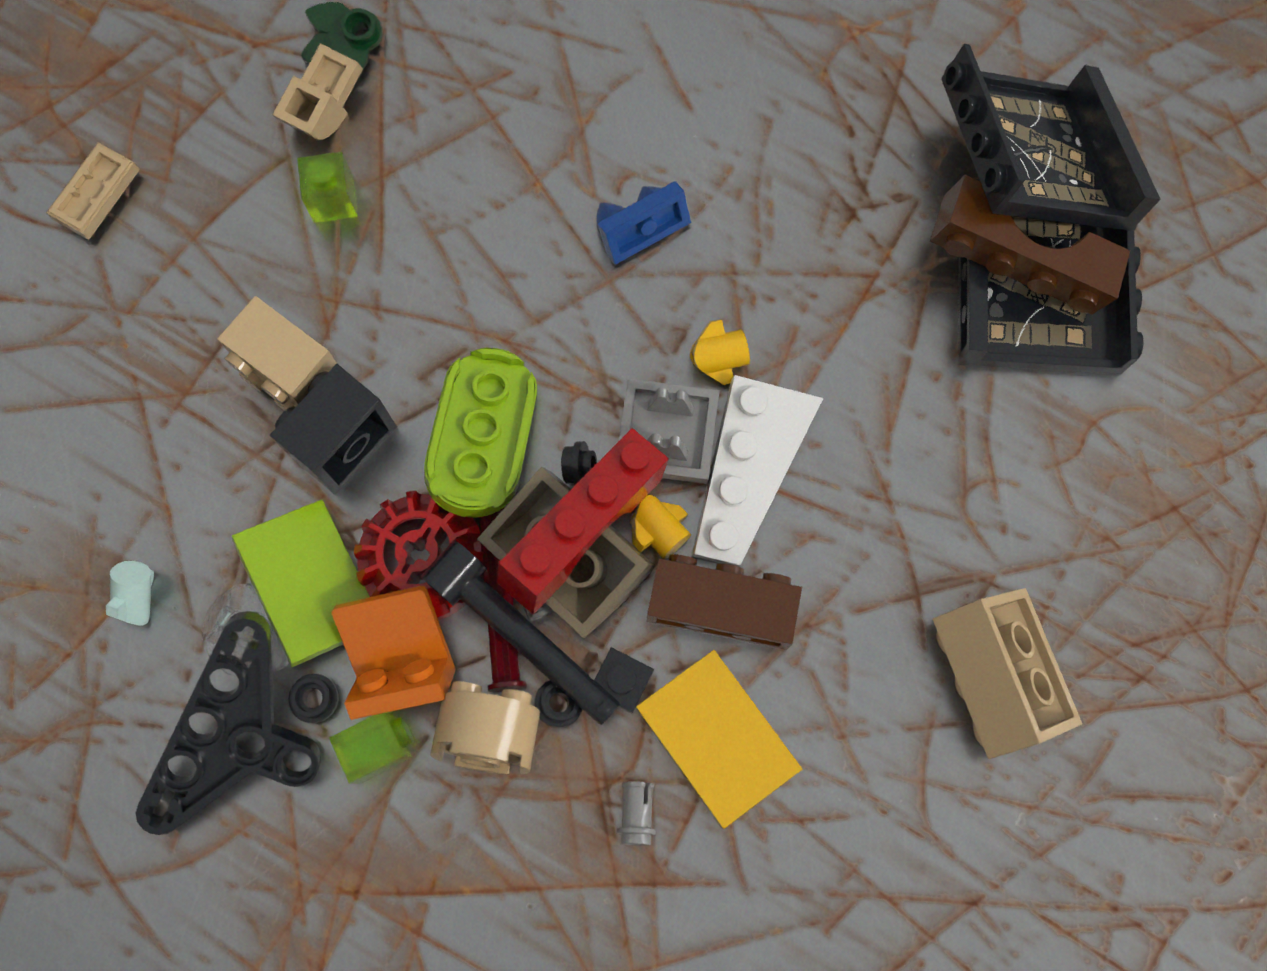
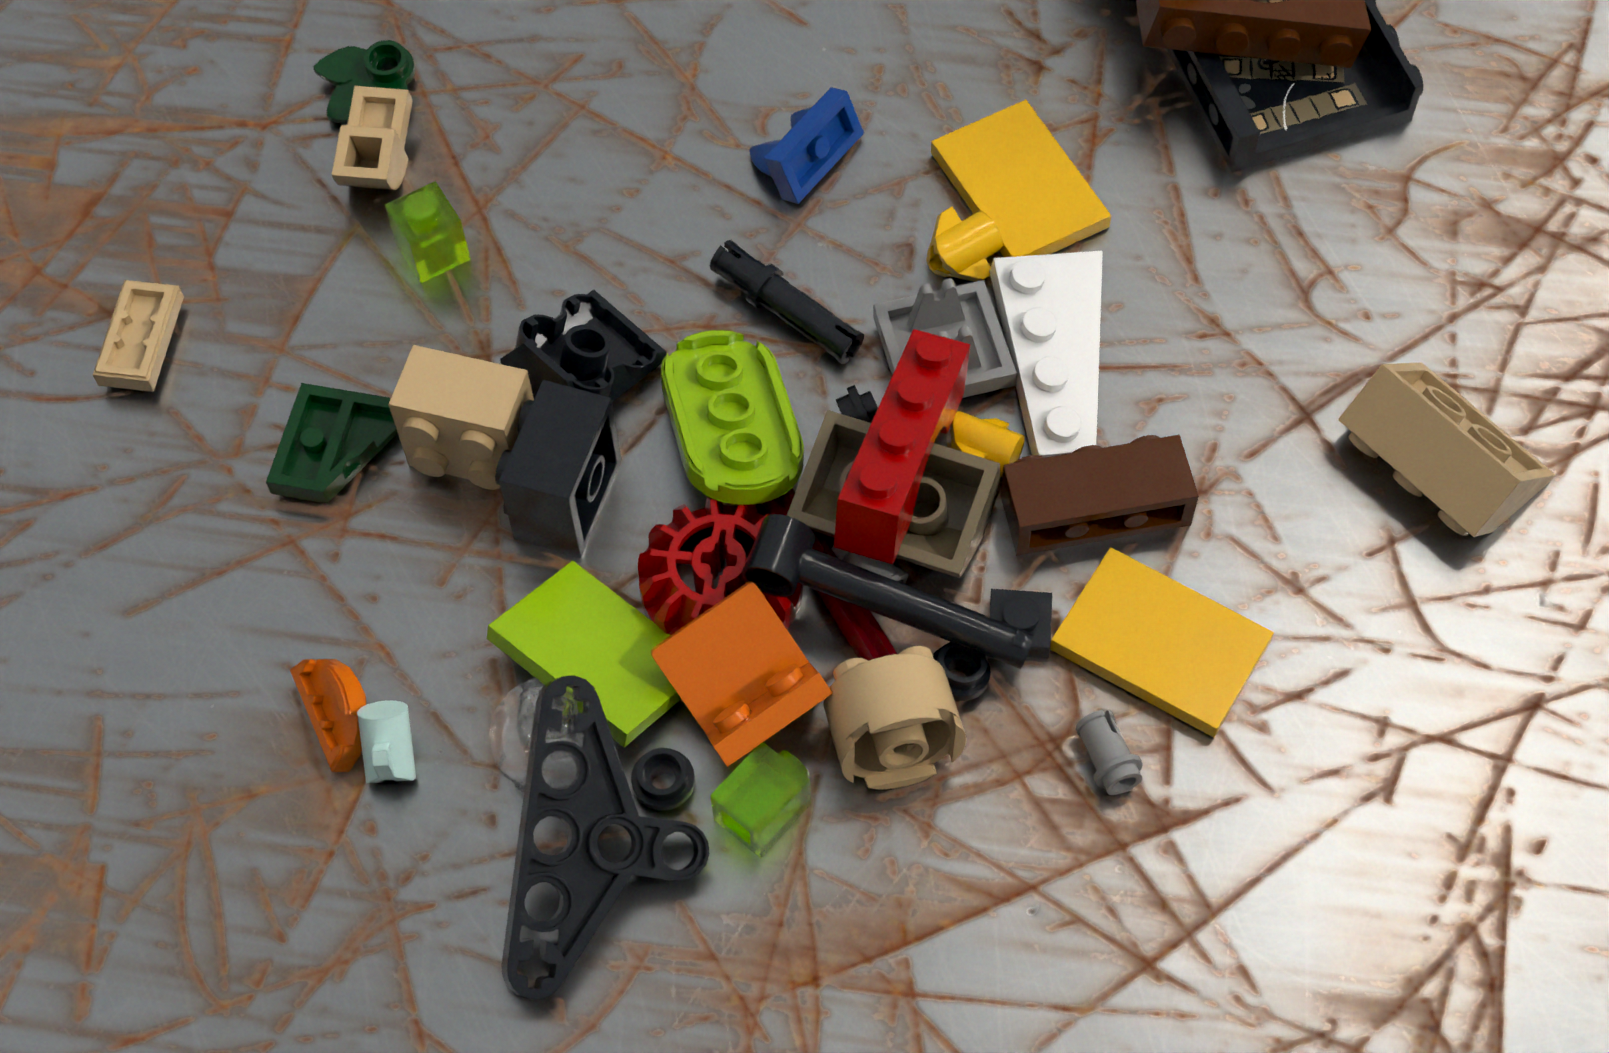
camera: 20 degrees left, 15 degrees down
none -> dark green wing [266,383,398,503]
none -> orange plate [290,659,366,772]
none -> black slope [500,289,666,402]
none -> black pin [710,240,864,364]
none -> yellow tile [931,99,1111,257]

